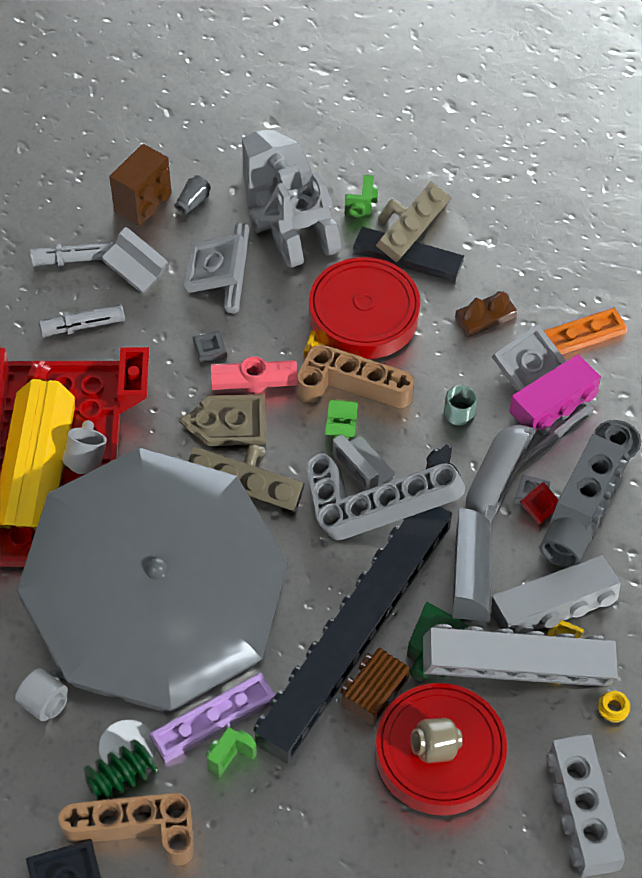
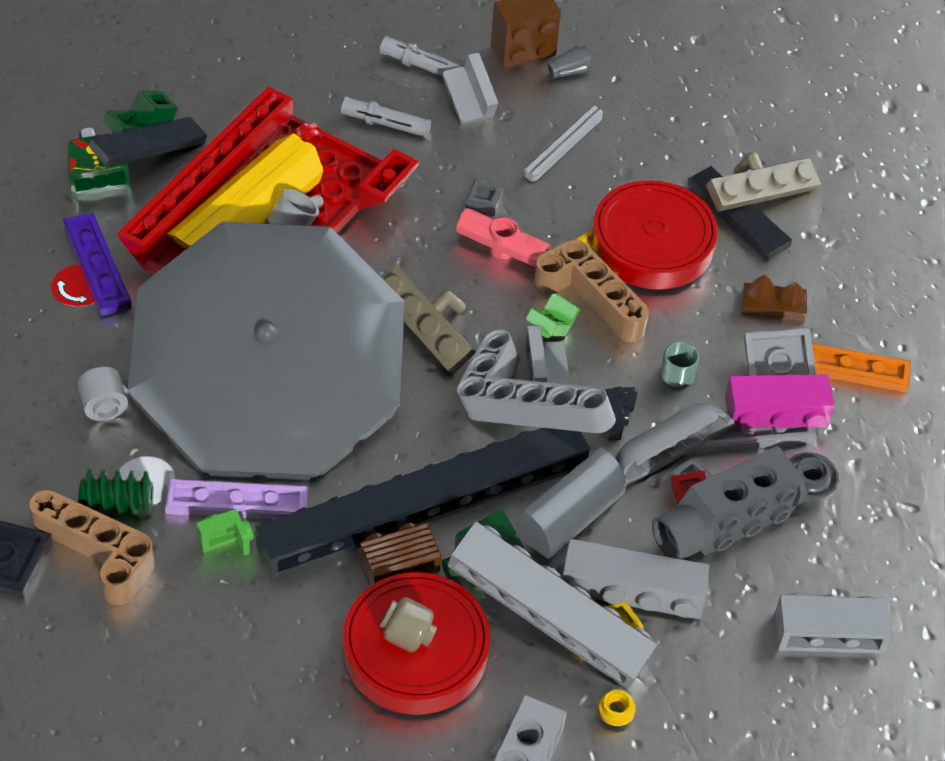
camera: 30 degrees right, 5 degrees down
dark tan tile [179,394,266,446] -> none
light grey plate [184,234,245,293] -> none
light grey piece [242,129,341,267] -> none
bright green bracket [344,175,379,217] -> none

